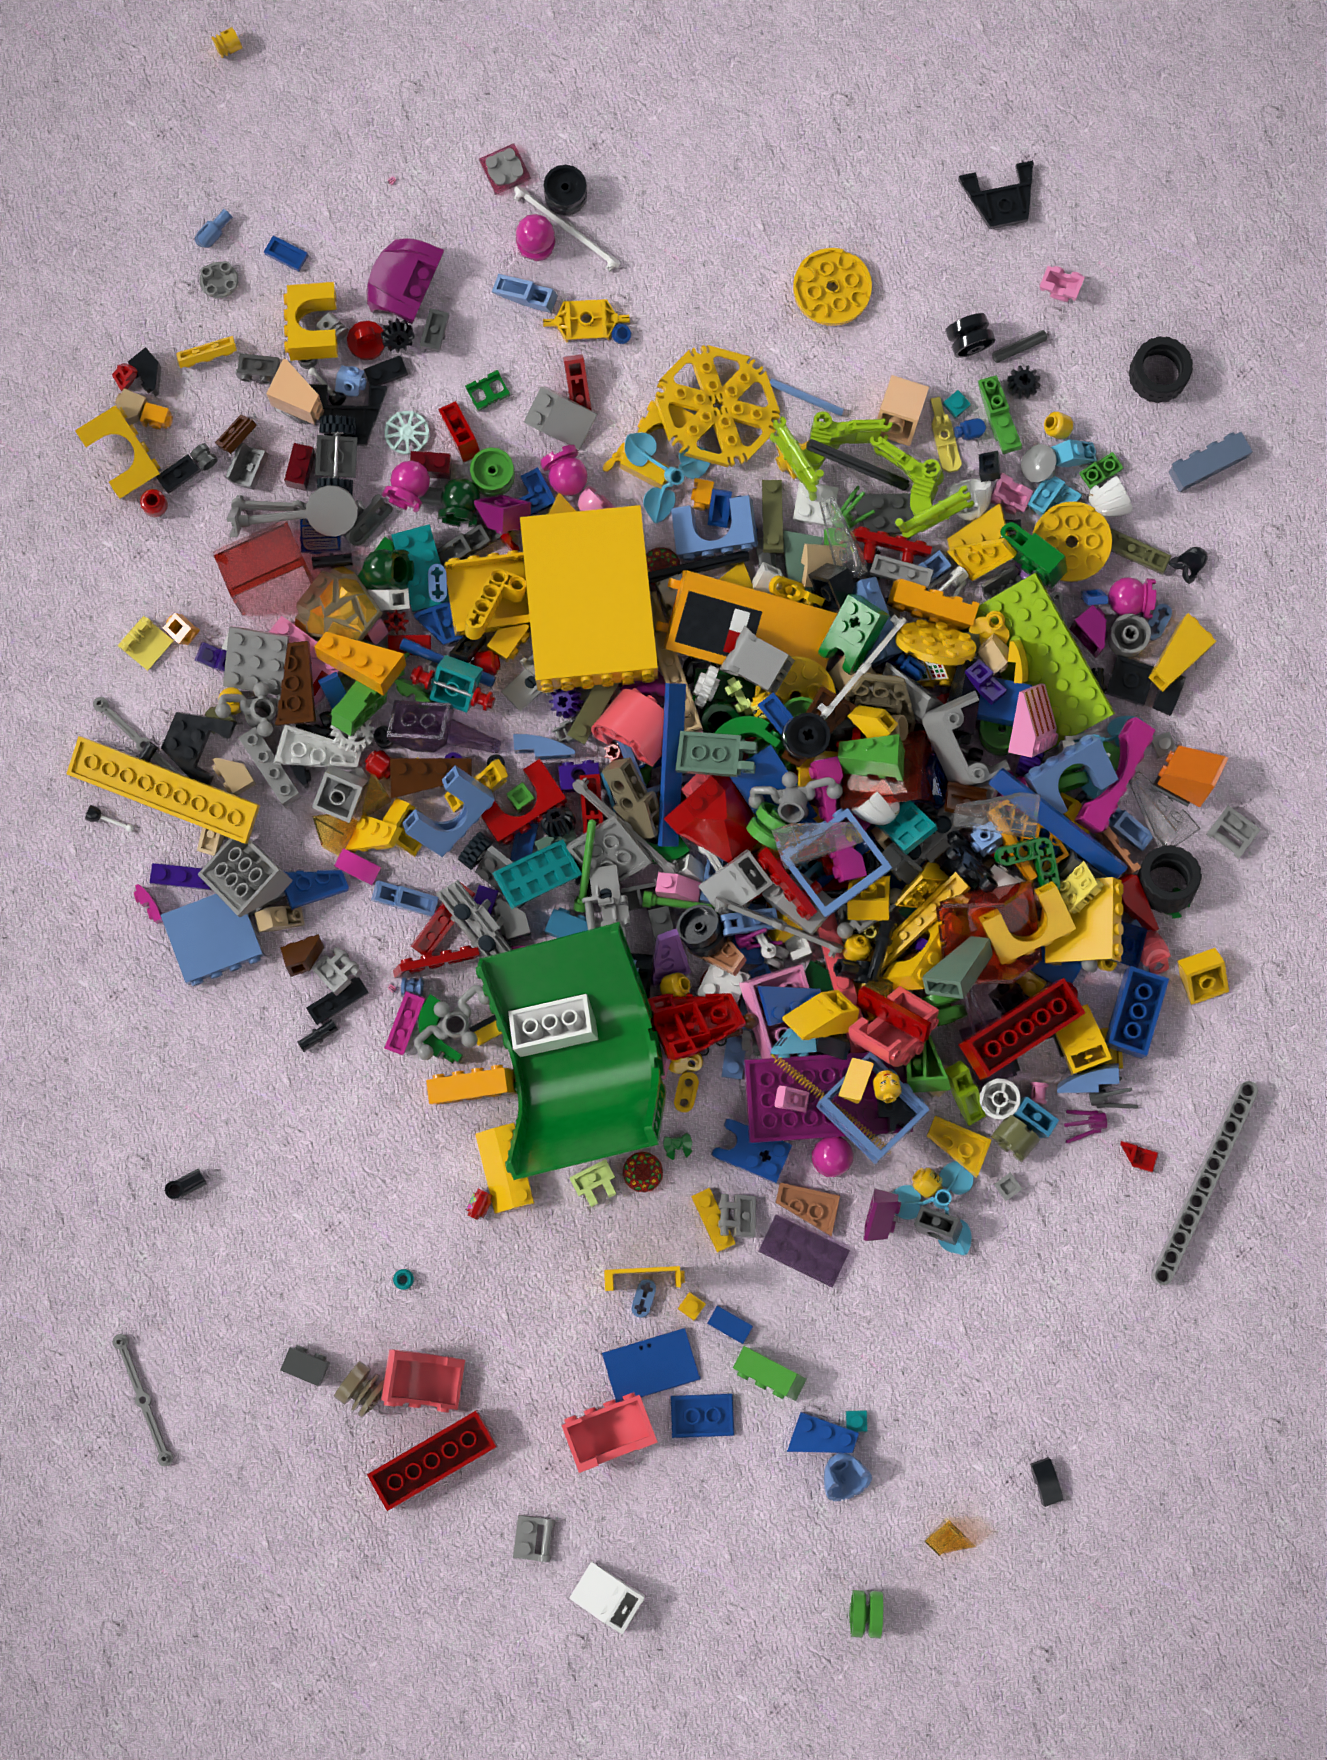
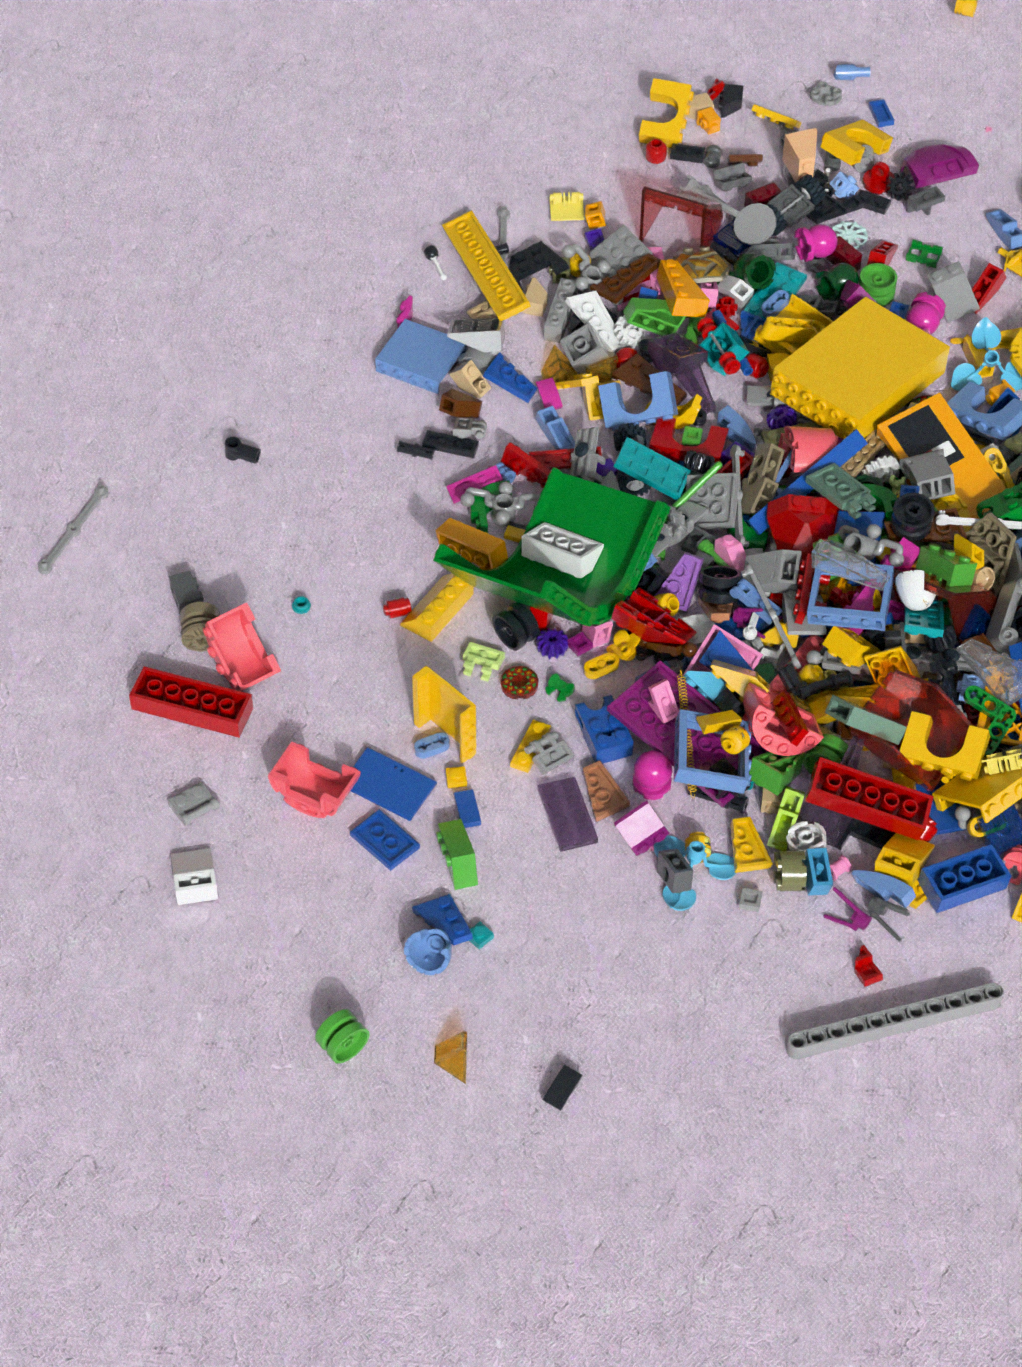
camera: 50 degrees right, 30 degrees down
dark purple plate [150,863,211,890] -> none

